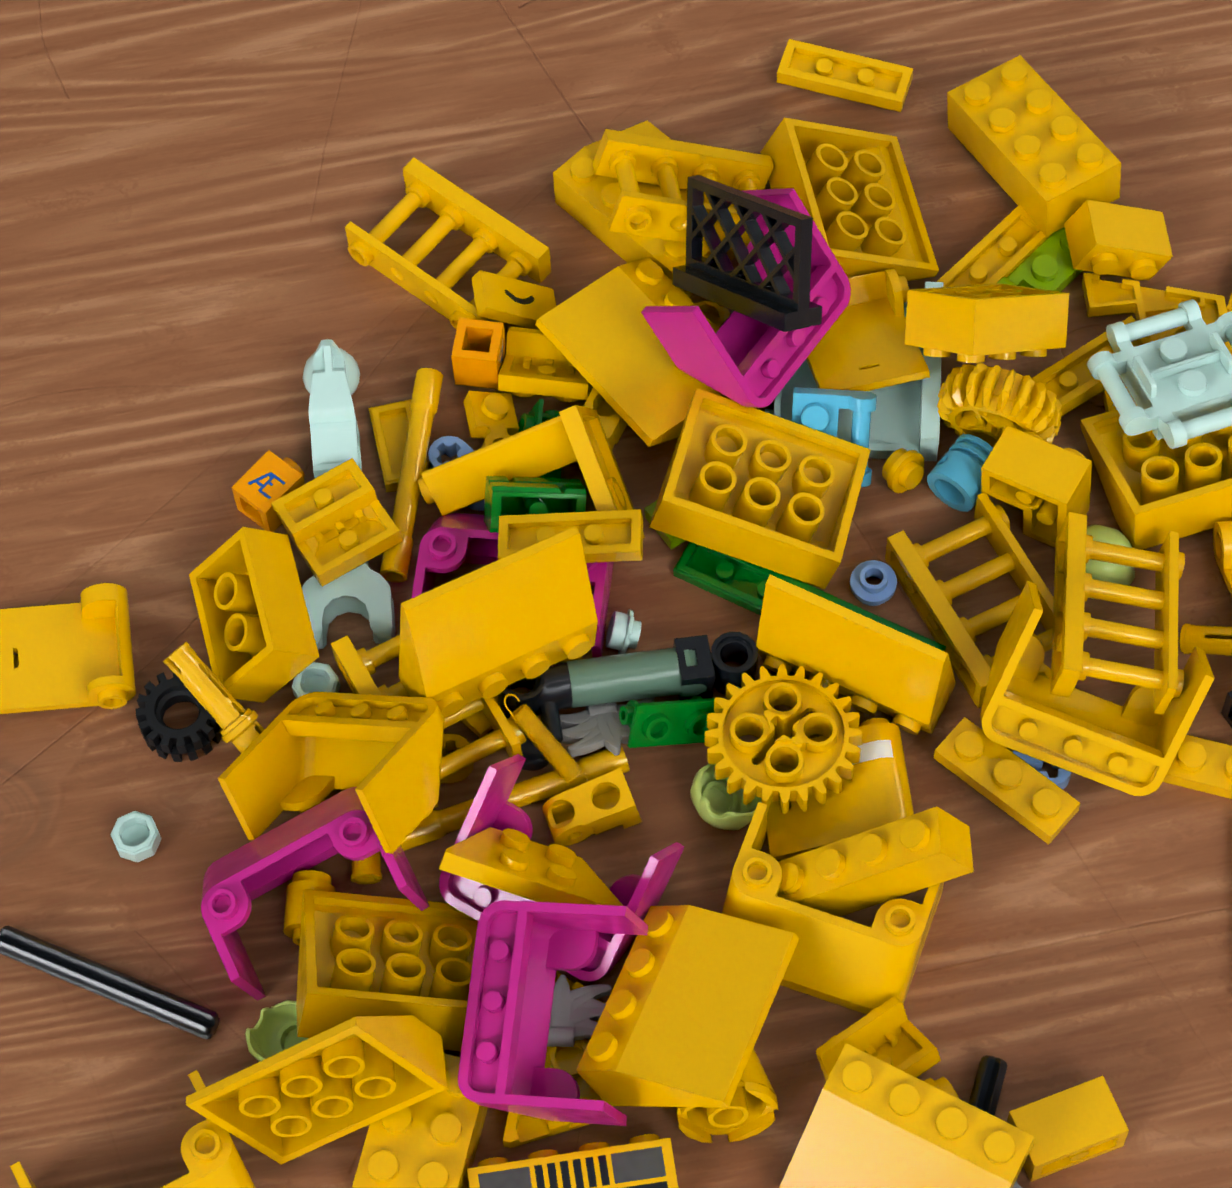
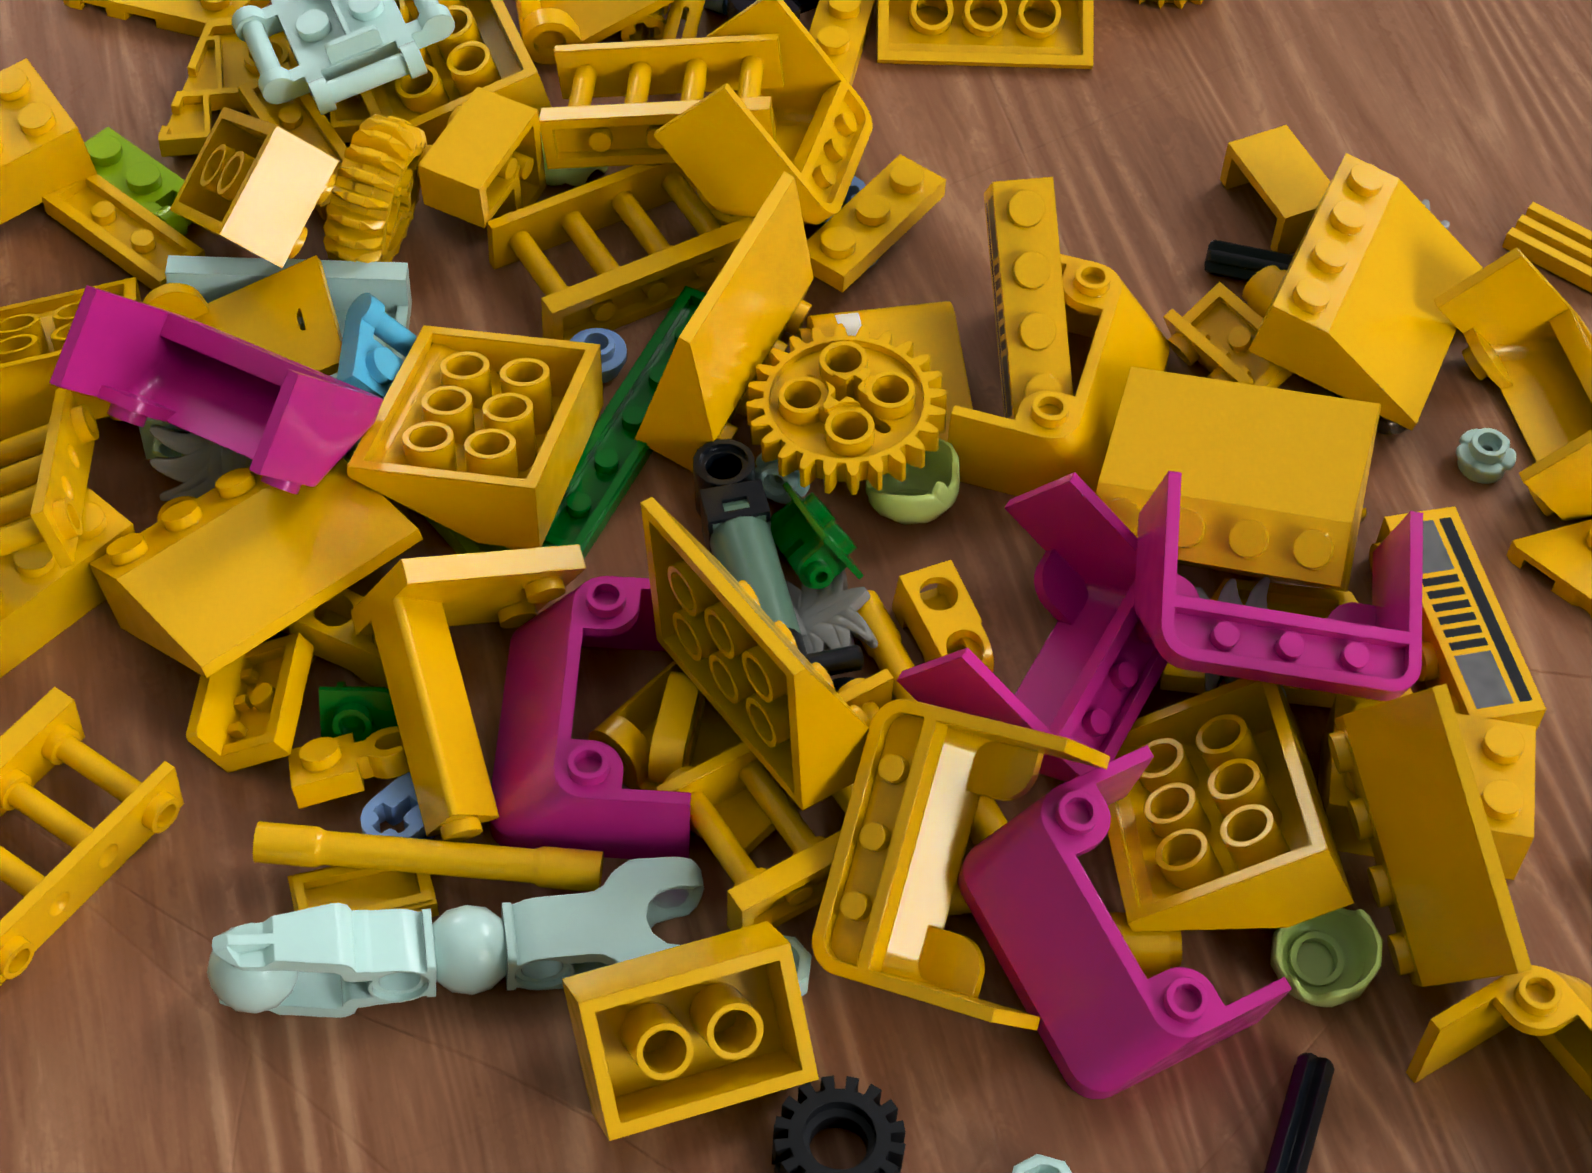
camera: 100 degrees left, 10 degrees down
yellow pin [163,641,265,753] -> none
light orange brick [231,450,305,532] -> none
yellow slope [271,458,403,587] -> none
yellow wing [439,827,623,906] -> none
light orange brick [451,318,506,389] -> none
yellow tile [471,270,556,330] -> none
green brick [484,476,586,532] -> none
yellow plate [498,509,643,563] -> none
yellow piece [504,694,589,788] -> none
black fence [672,175,822,332] -> none
yellow plate [882,448,924,493] -> none
medium azure piece [927,434,993,512] -> none
yellow brick [1064,199,1173,281] -> none

